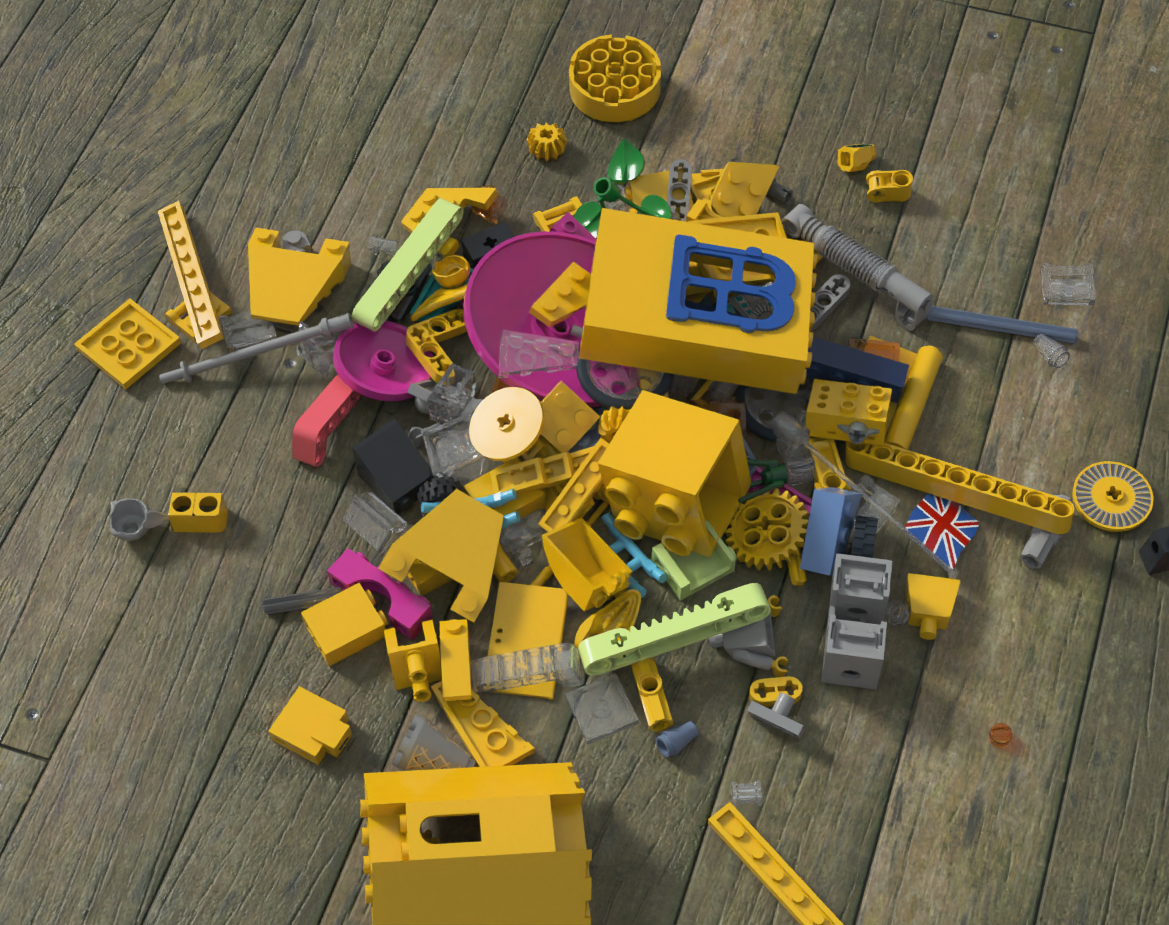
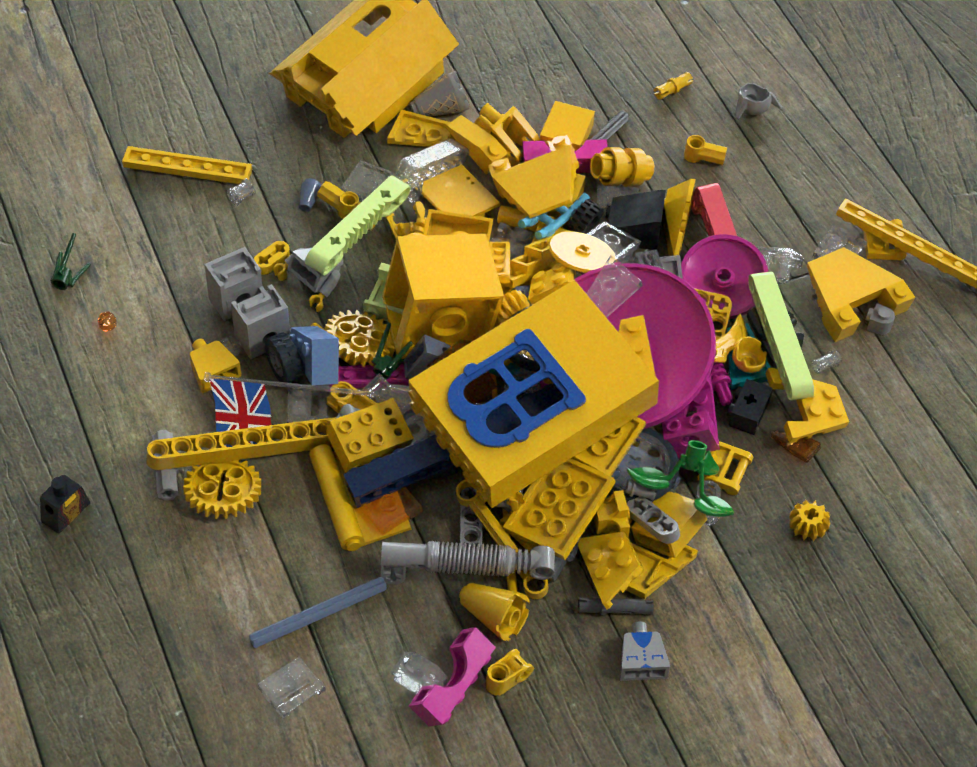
camera: 135 degrees right, 5 degrees down
yellow plate [74,299,182,390] -> none
light grey bar [159,312,354,384] -> none
yellow piece [168,493,228,533] -> none
yellow piece [268,686,352,765] -> none
yellow brick [569,35,661,122] -> none
light grey tile [747,692,805,740] -> none
yellow rock [838,144,877,172] -> none
clear cone [1033,334,1070,368] -> none
piece [1072,461,1154,532] -> none
none -> dark green plant [50,233,91,290]
none -> yellow gear [183,460,261,519]
none -> clear slope [391,651,447,694]
none -> dark pink arch [409,627,496,726]
none -> yellow cone [459,583,530,641]
none -> yellow piece [590,147,654,187]
none -> light grey torso [620,622,670,681]
none -> yellow pin [654,72,693,100]
none -> yellow wedge [662,179,695,256]
none -> yellow piece [684,135,727,165]

